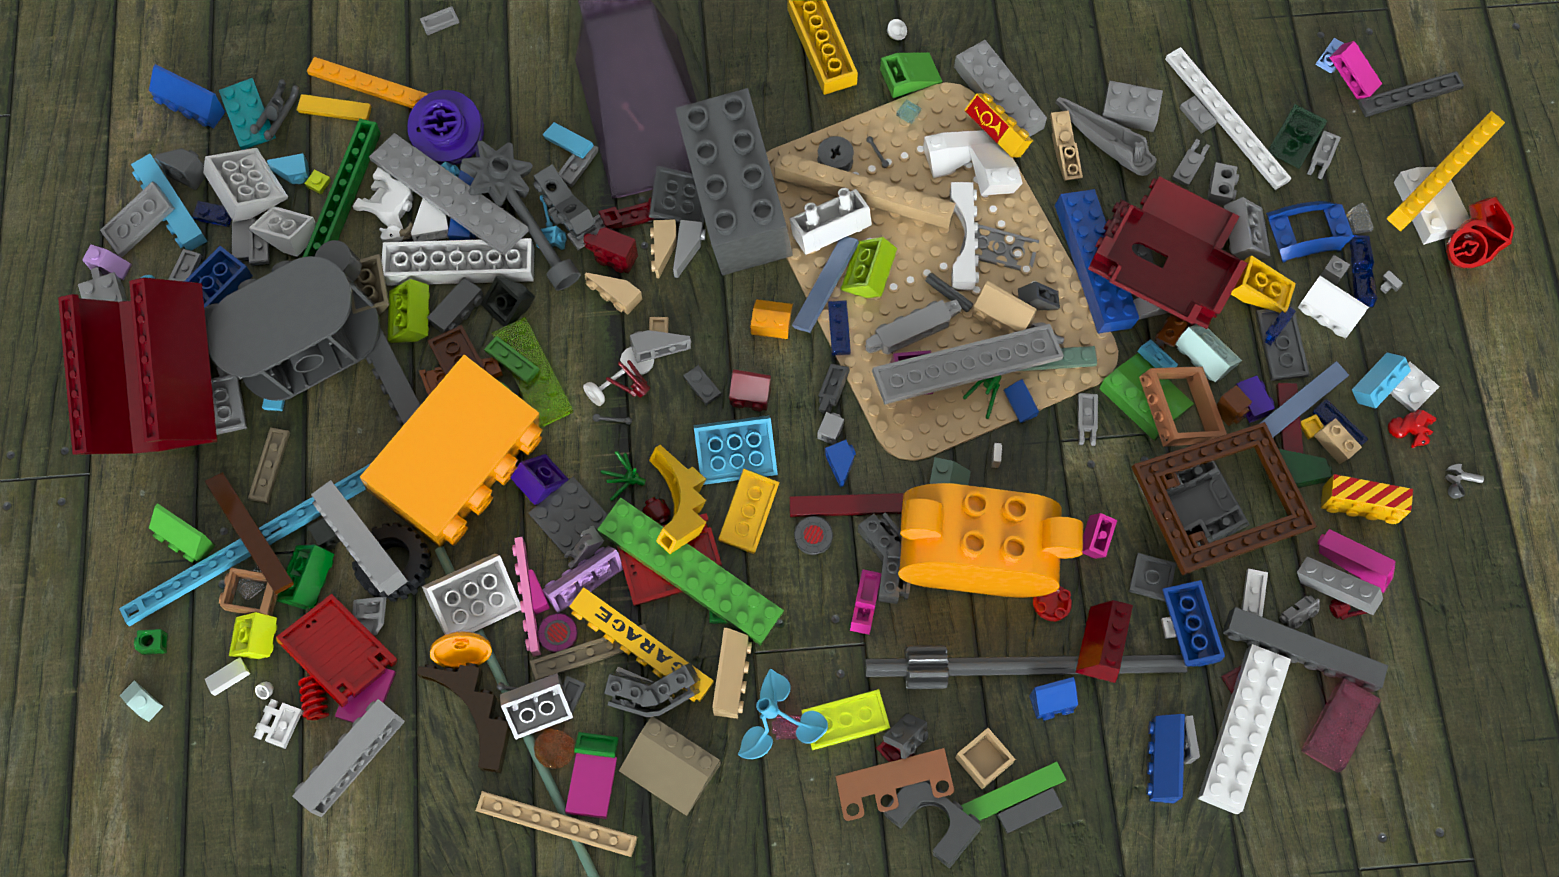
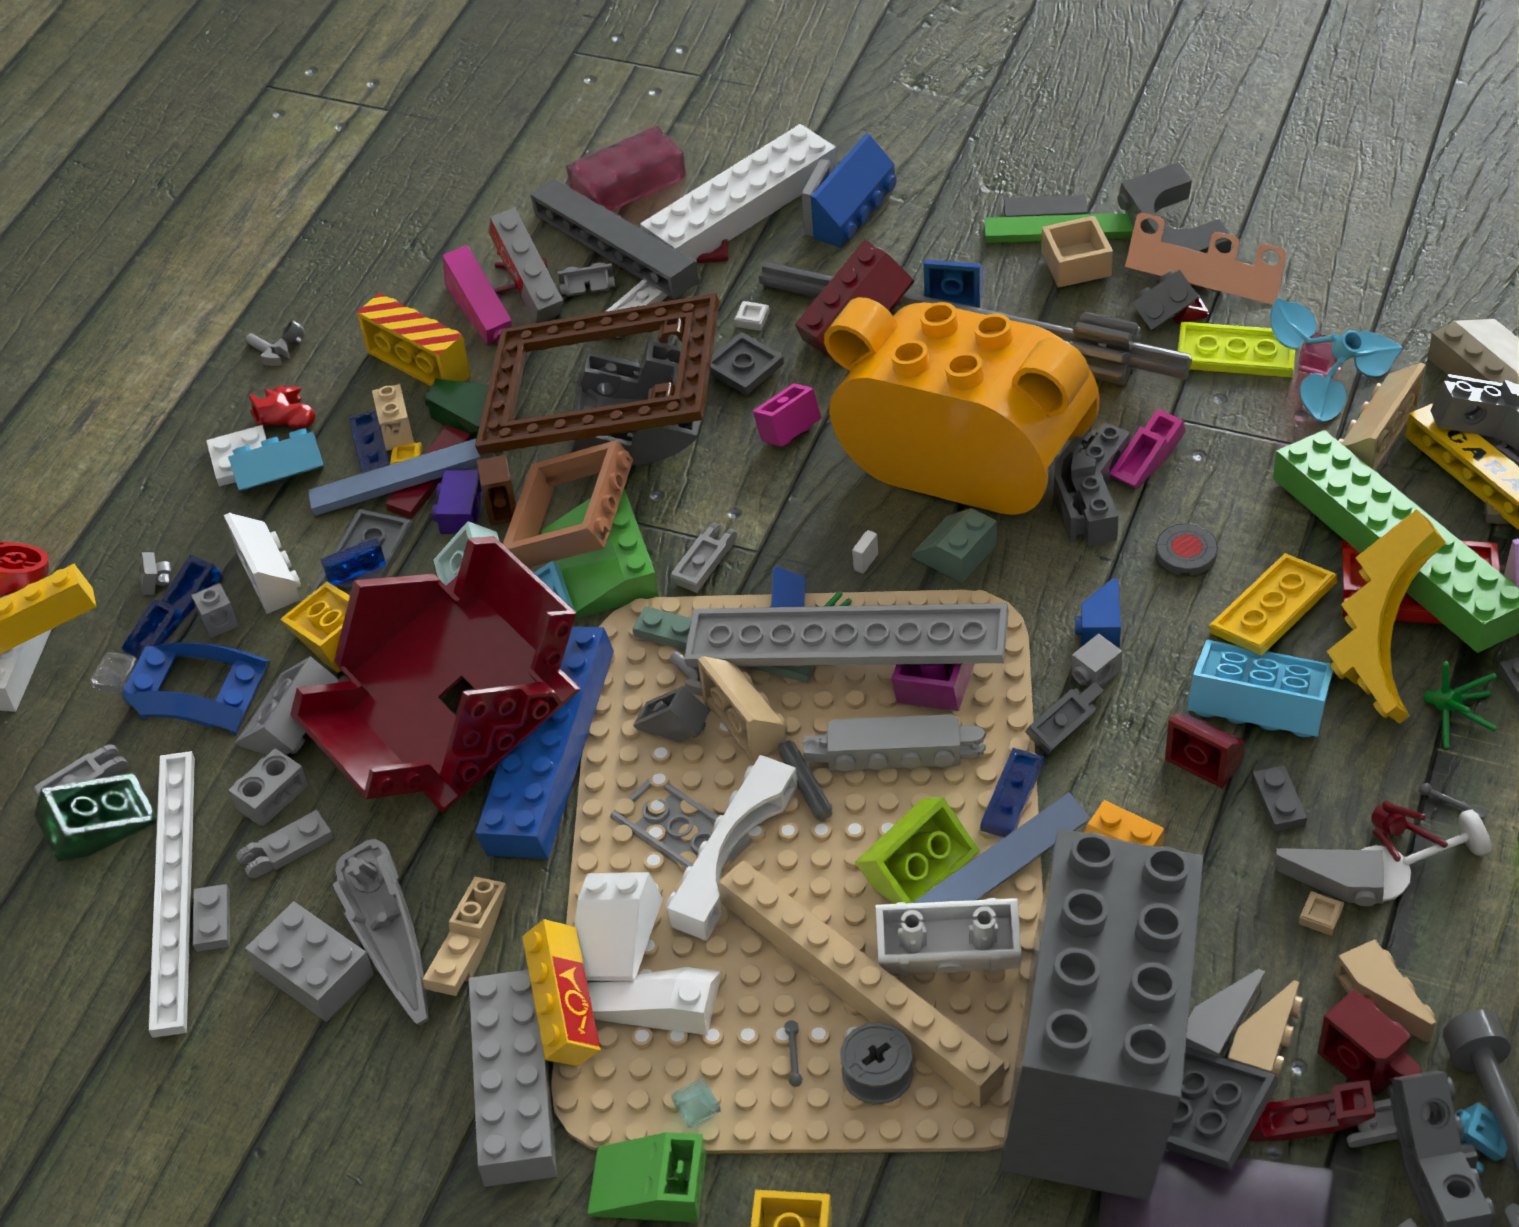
camera: 150 degrees left, 20 degrees down
dark red head [642,497,671,525] -> none
dark red tile [789,493,904,517] -> none
blue slope [1162,580,1225,666] -> none

